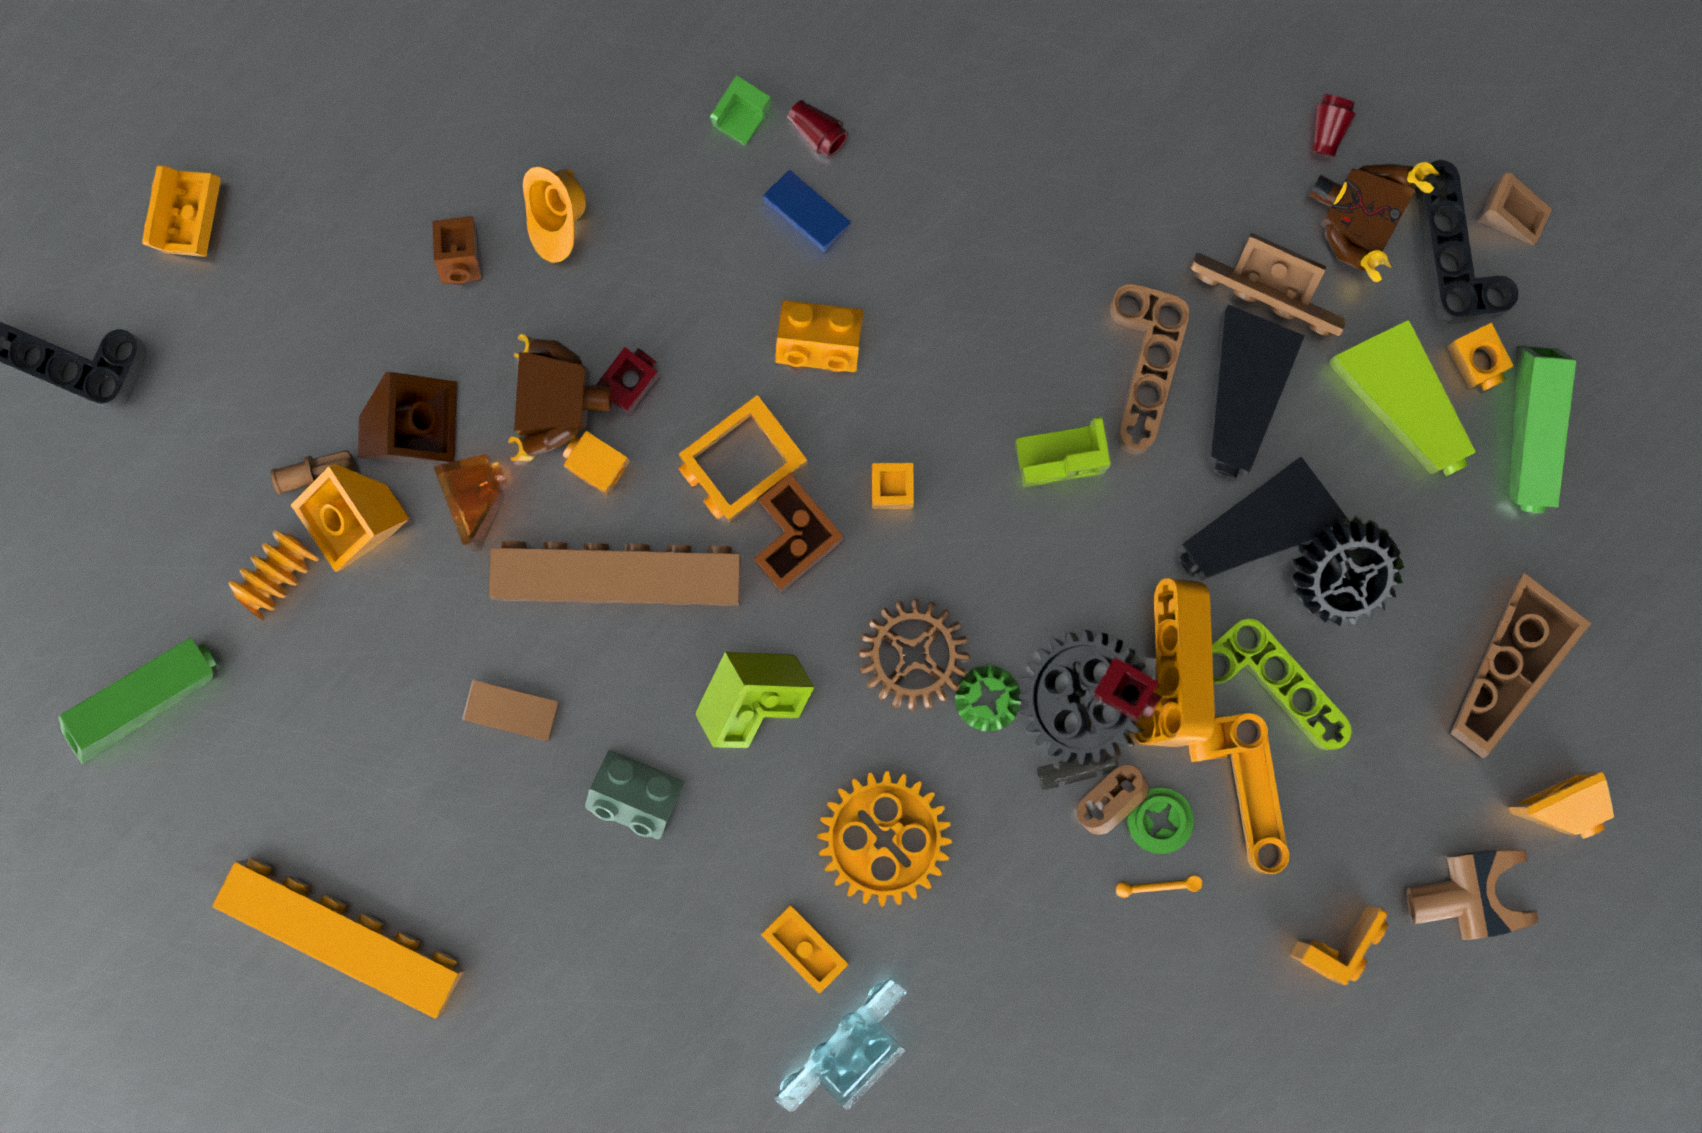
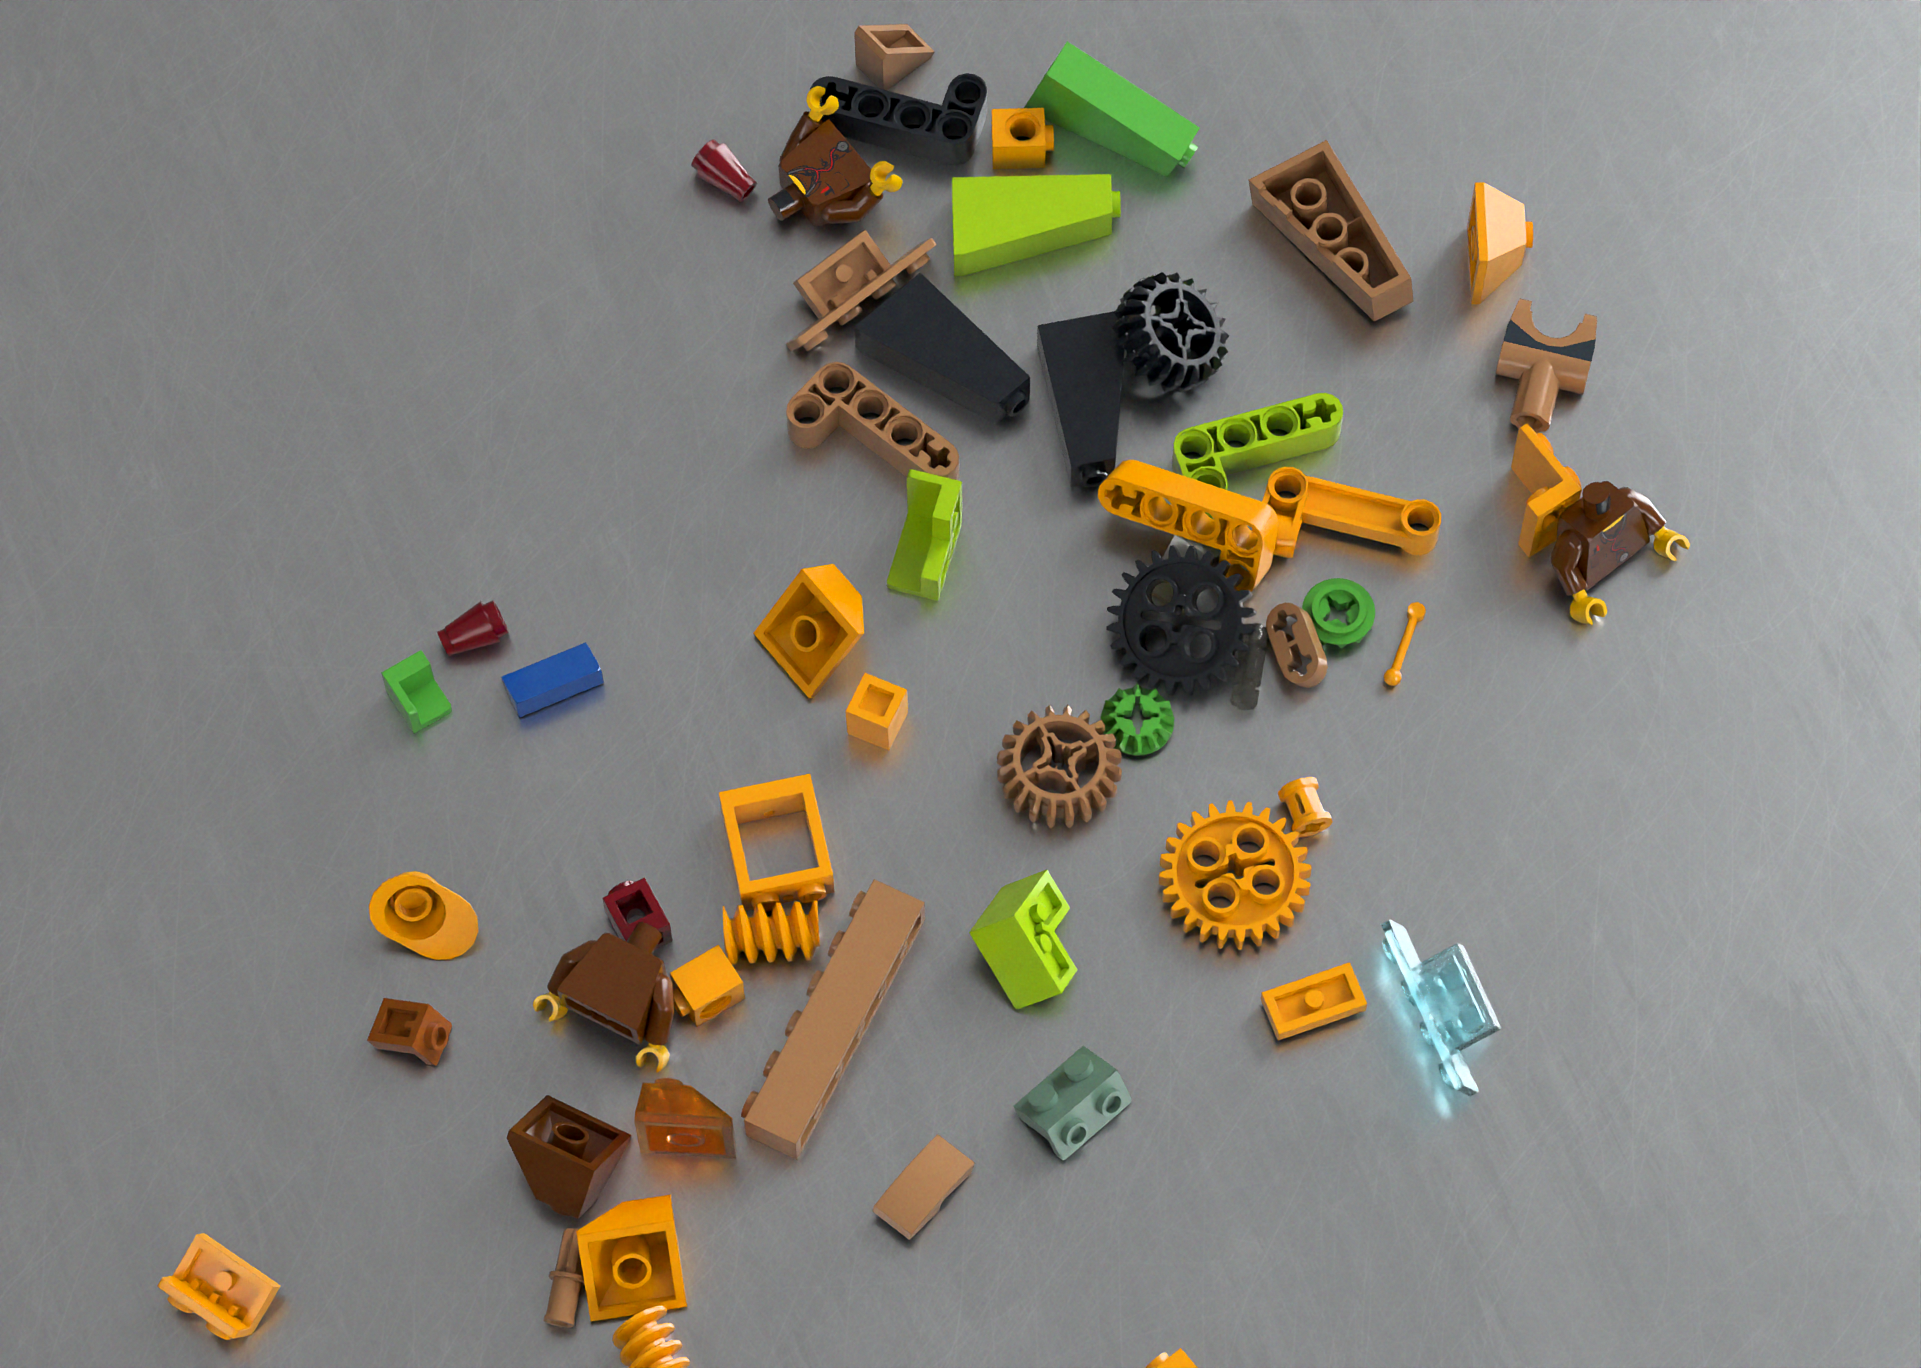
camera: 65 degrees left, 20 degrees down
dark orange brick [753,473,844,593] -> none
light orange bracket [775,300,864,372] -> none
dark red brick [1094,657,1163,723] -> none
none -> light orange piece [723,900,820,965]
none -> light orange slope [753,564,864,698]
none -> light orange bush [1278,777,1333,838]
none -> reddish brown torso [1550,481,1690,625]

